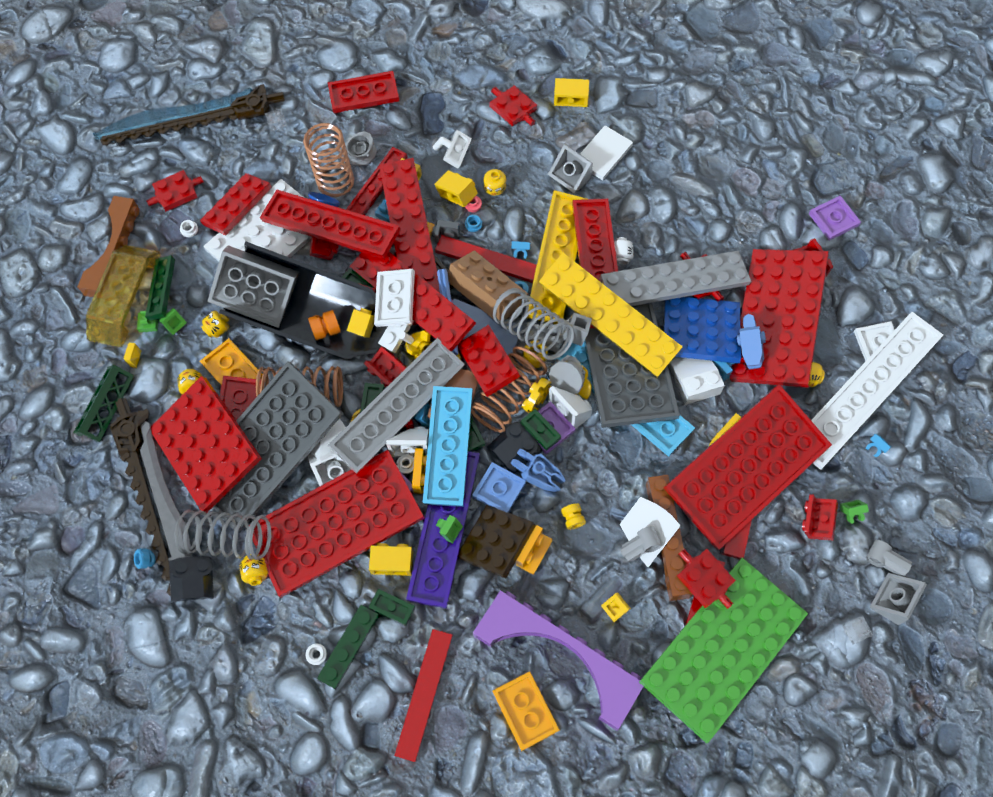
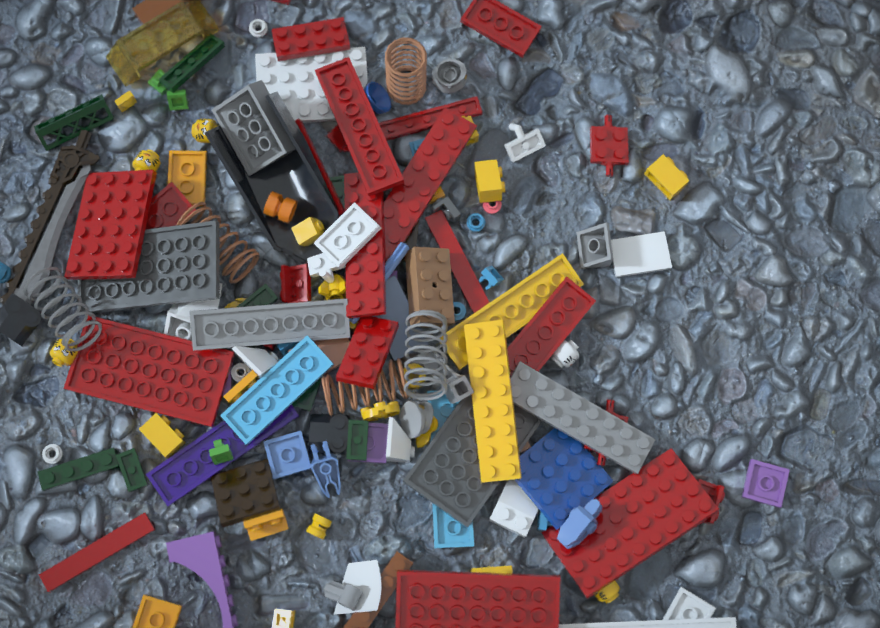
camera: 35 degrees right, 10 degrees up
yellow head [483,169,506,196] -> none

